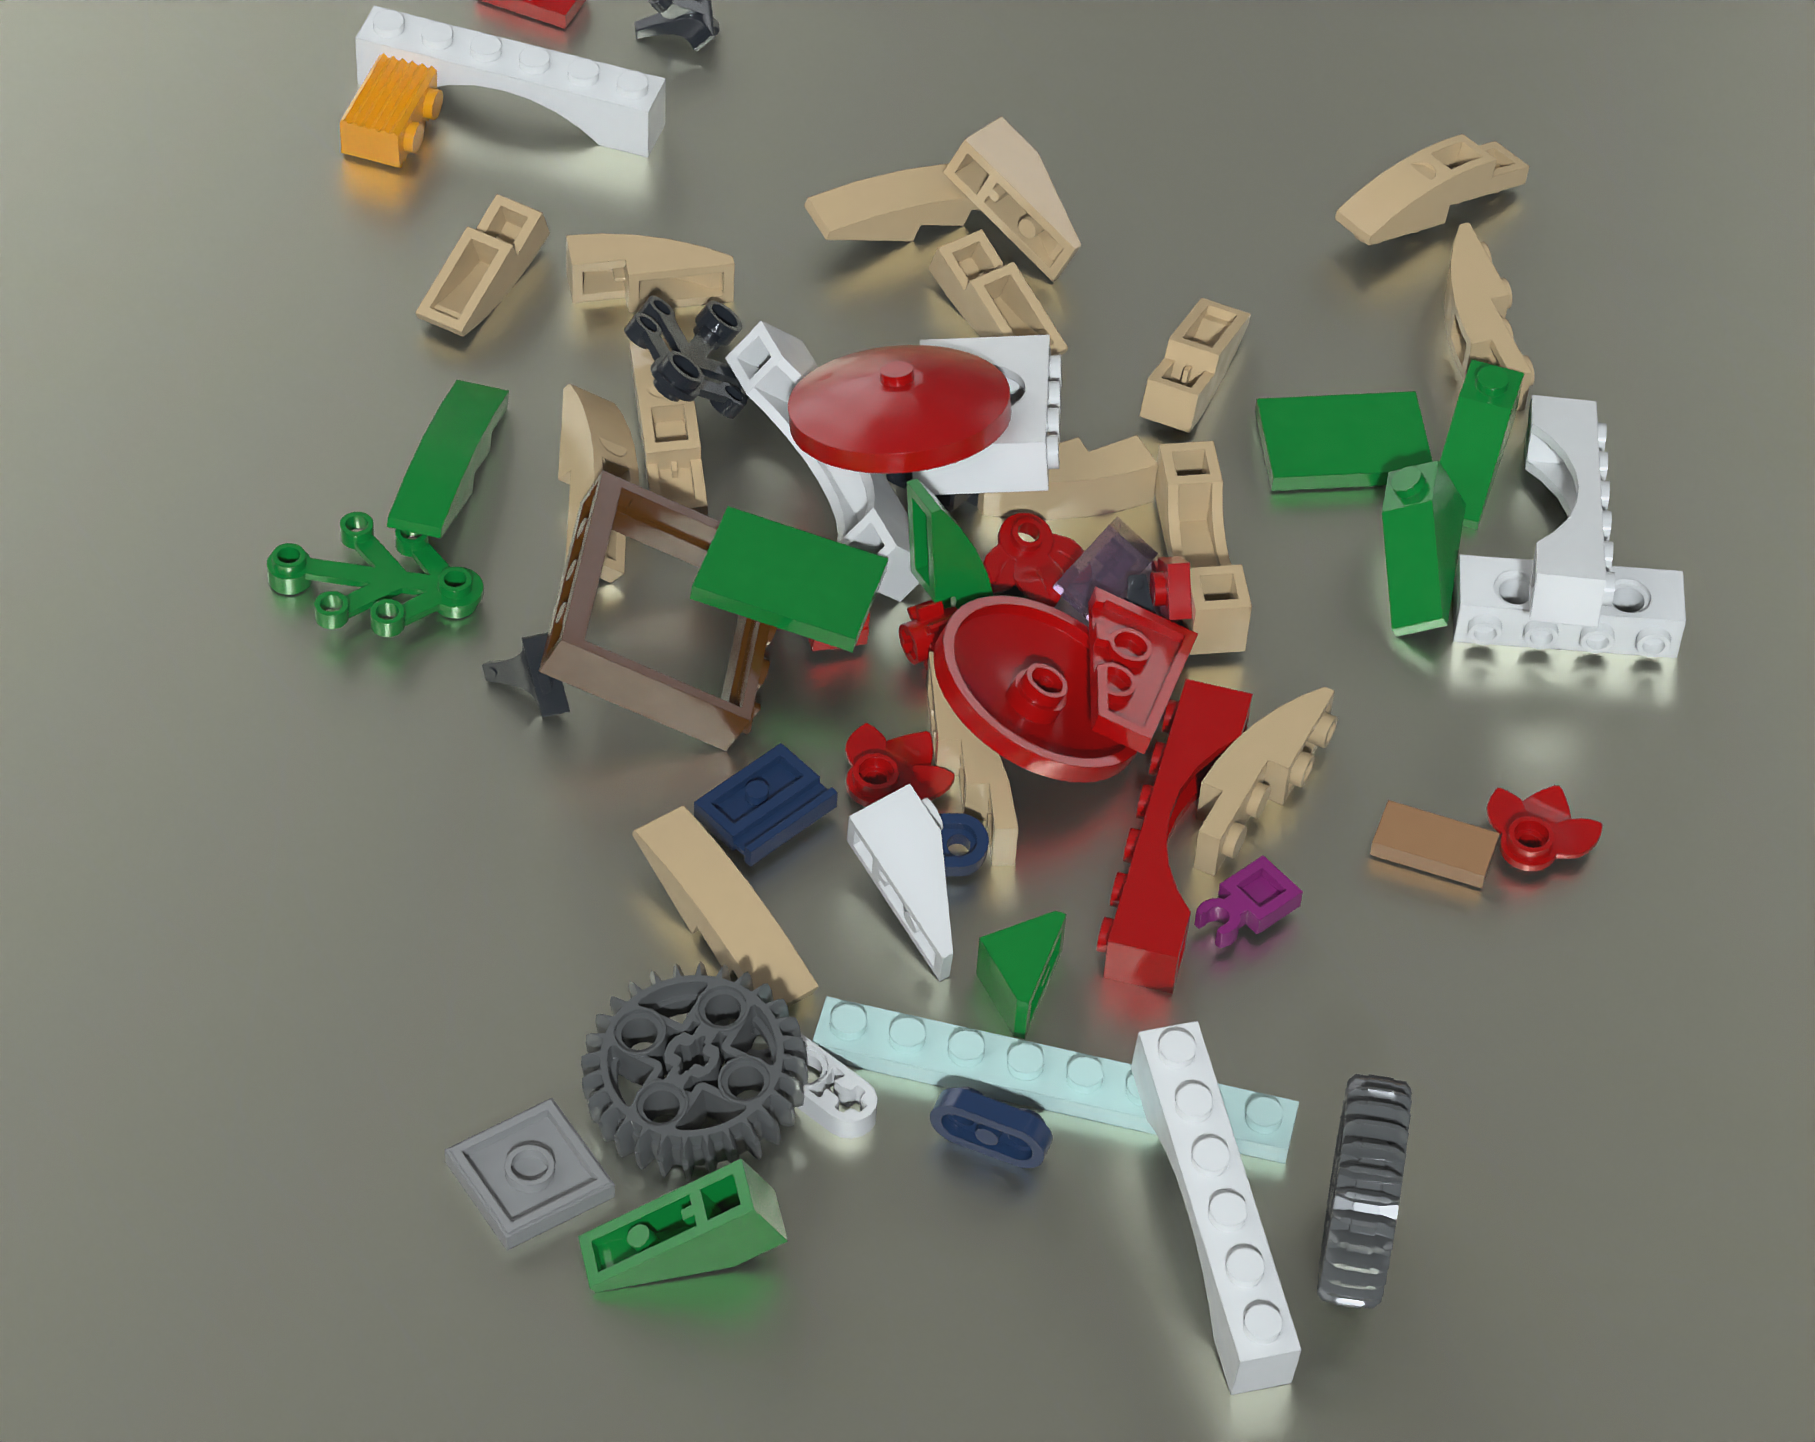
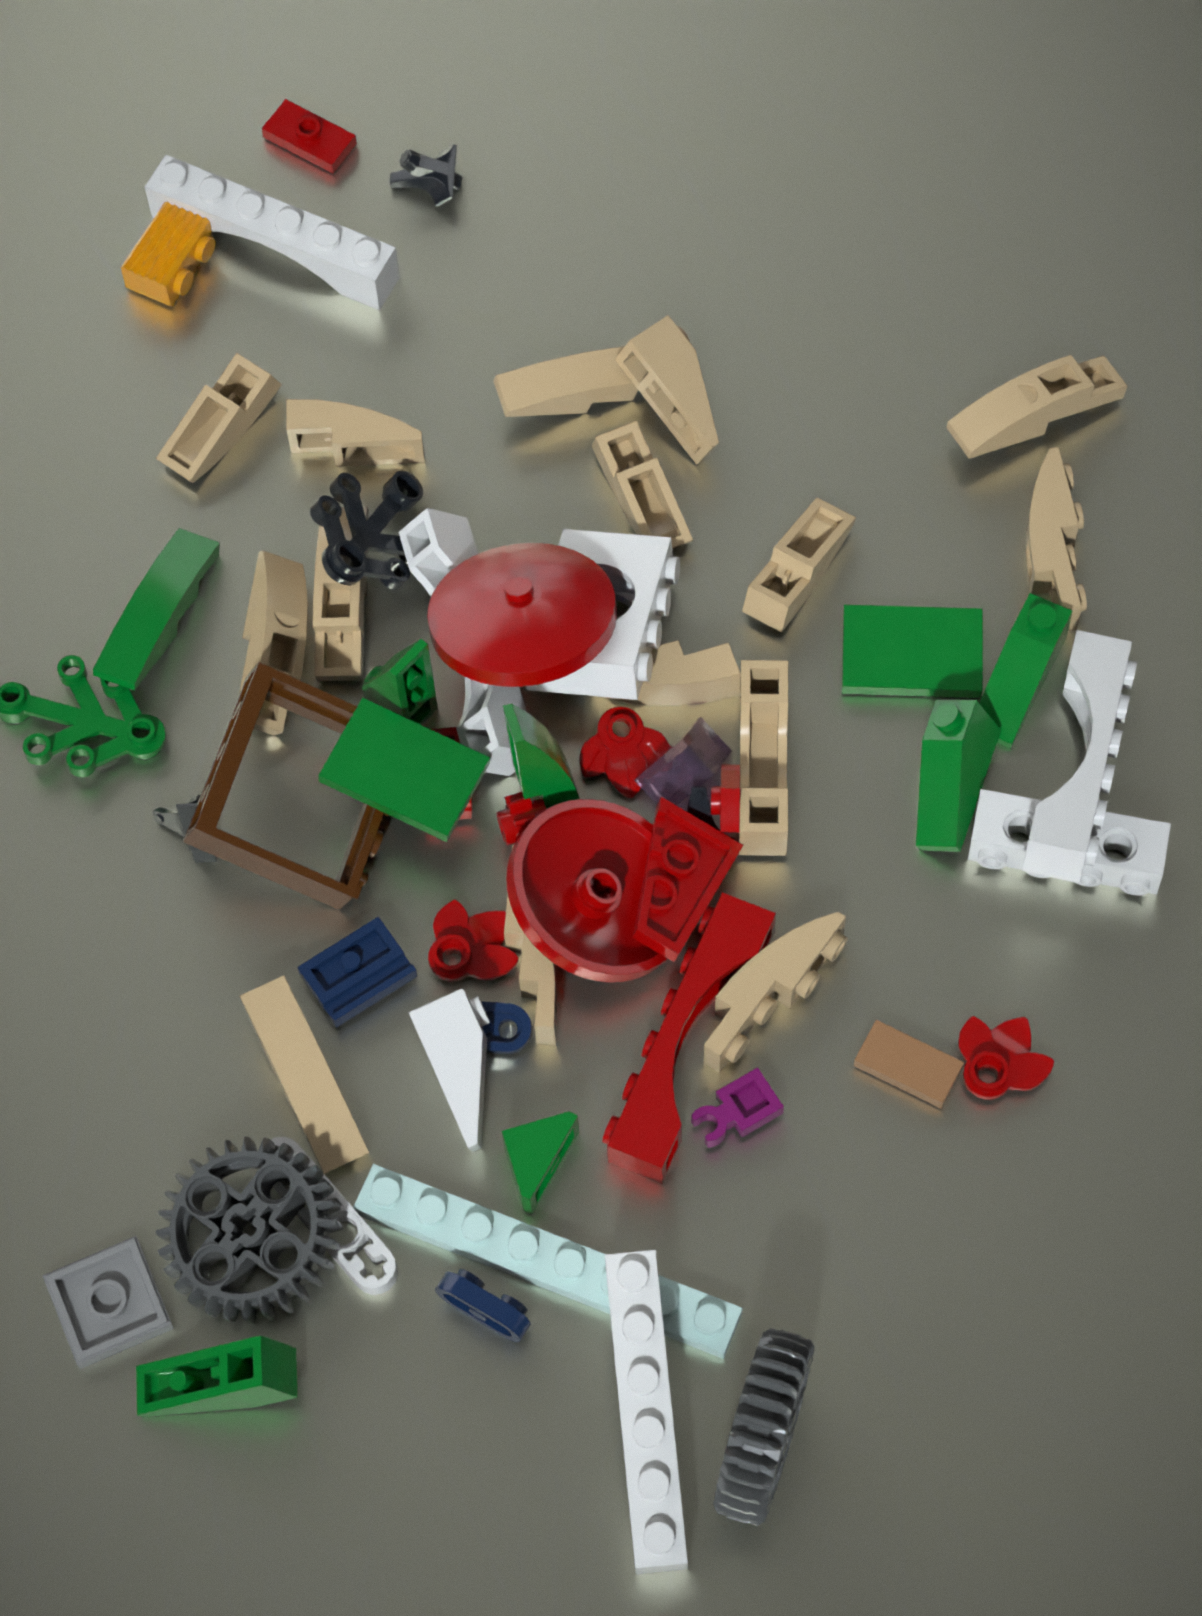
camera: 15 degrees right, 15 degrees up
none -> green slope [362,639,438,725]

